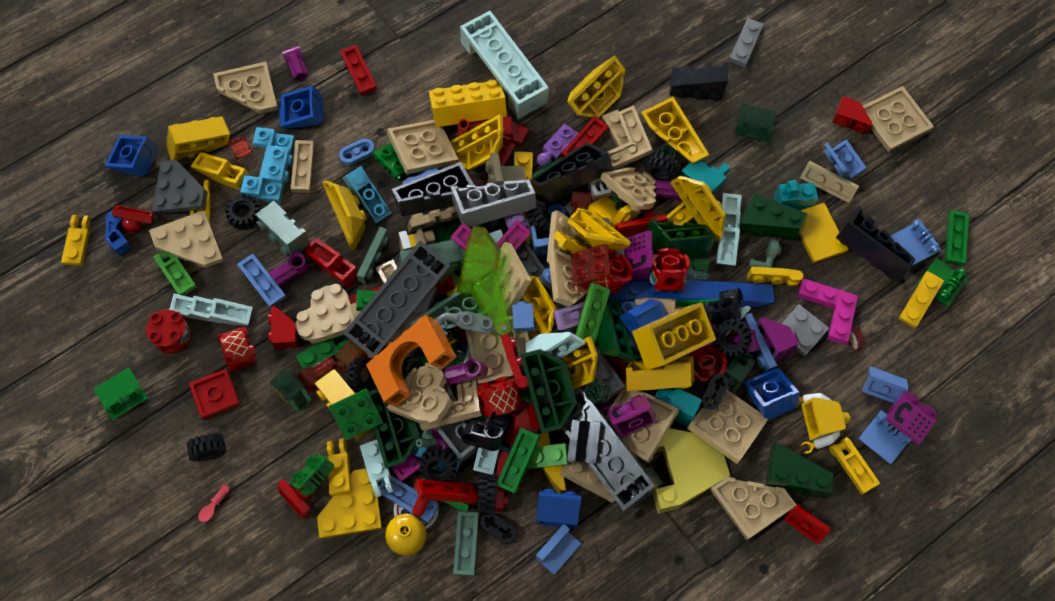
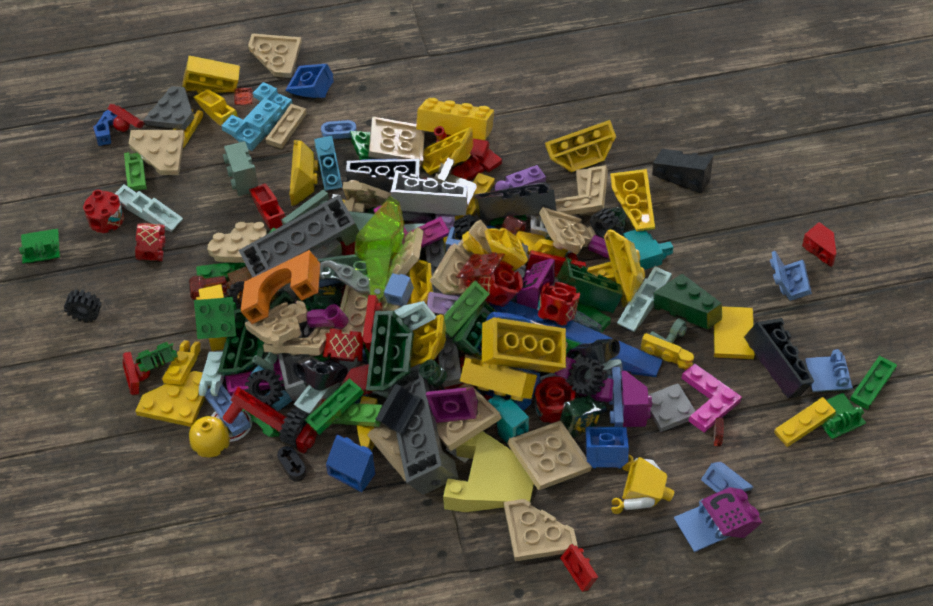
camera: 30 degrees right, 15 degrees down
yellow hinge [61,215,91,266] -> none
blue slope [104,135,158,176] -> none
red plate [189,368,241,420] -> none
coral piece [198,485,230,523] -> none
black tyre [225,194,260,231] -> none
medium blue plate [237,254,287,309] -> none
red slope [268,306,299,350] -> none
magenta piece [269,253,309,287] -> none
clear green torso [269,369,312,413] -> none
magenta piece [282,46,309,82] -> none
red plate [340,45,377,96] -> none
sand green plate [453,511,479,576] -> none
light aqua plate [460,11,549,119] -> none
medium blue panel [535,524,581,575] -> none
red plate [561,116,608,157] -> none
black beam [700,373,729,410] -> none
light grey plate [729,18,763,68] -> none
clear green hinge [734,103,776,143] -> none
dark green wedge [765,442,833,499] -> none
teal hinge [773,180,818,210] -> none
tan plate [800,161,859,203] -> none
yellow plate [829,437,880,495] -> none
tan plate [863,86,934,152] -> none

